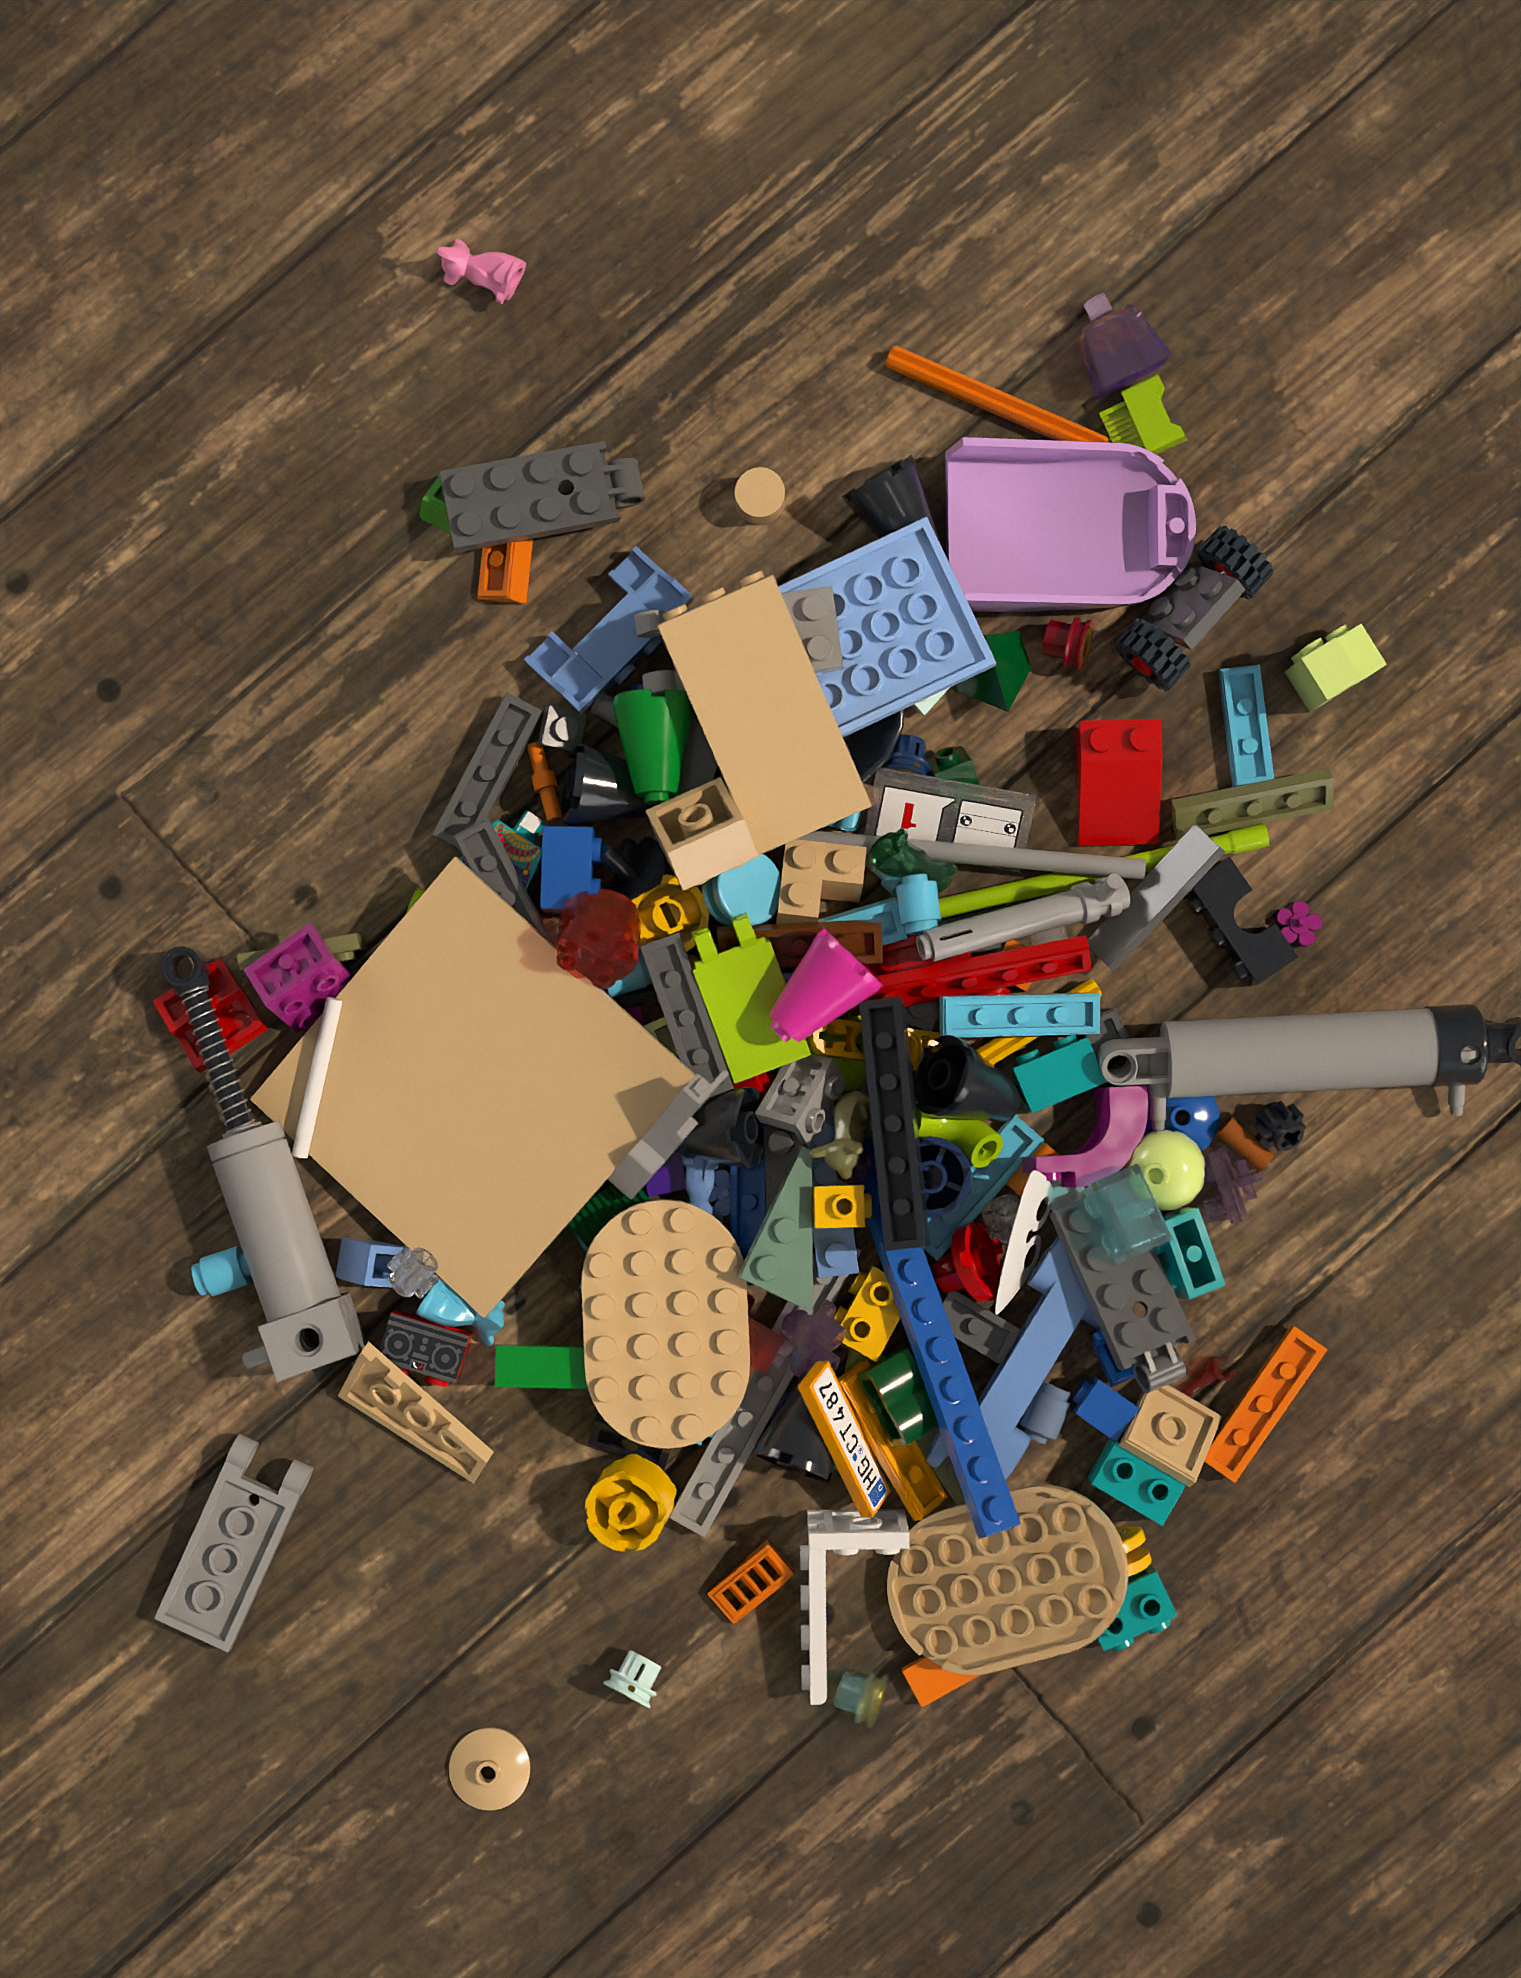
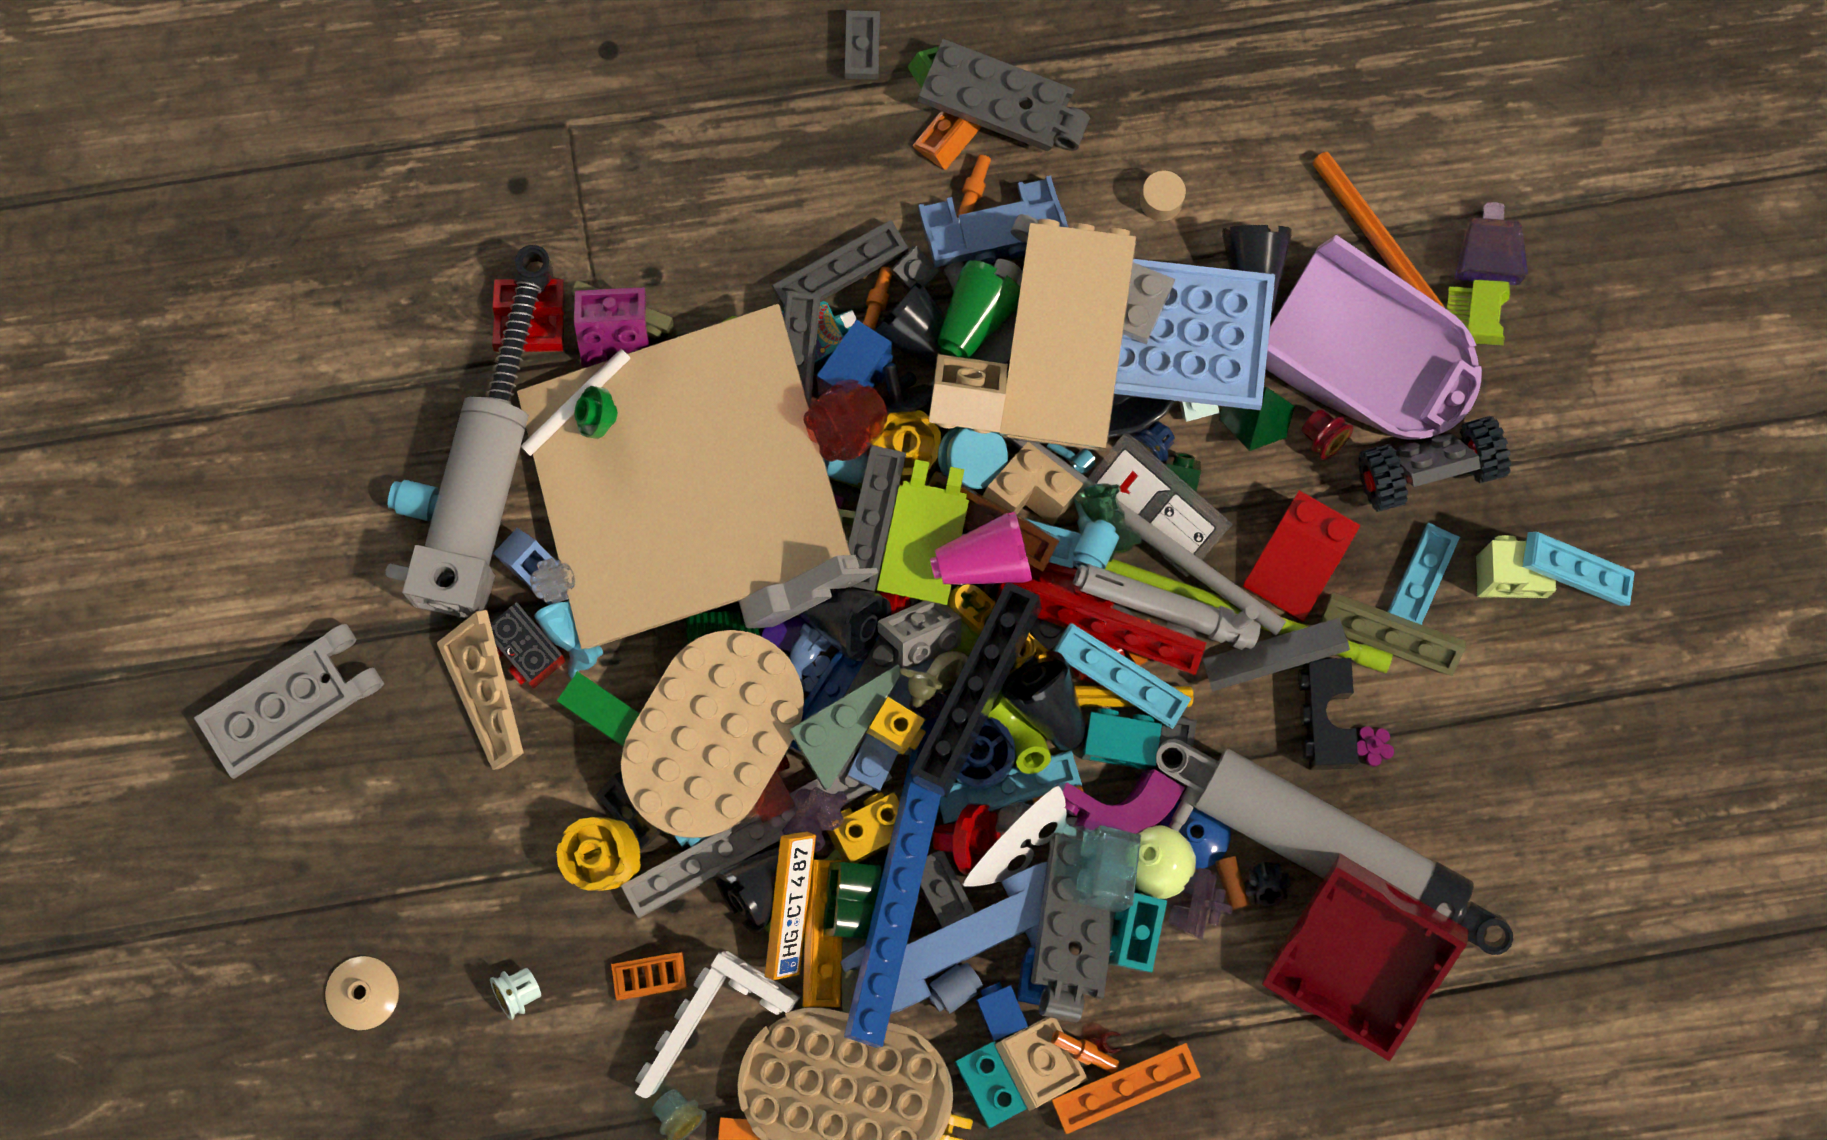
camera: 30 degrees right, 10 degrees down
none -> green plate [574,386,618,439]
none -> dark grey plate [845,10,880,79]
none -> orange bar [957,154,991,218]
none -> orange bar [1051,1030,1119,1074]
none -> dark red tile [1262,853,1468,1062]
none -> medium azure tile [1522,532,1635,606]

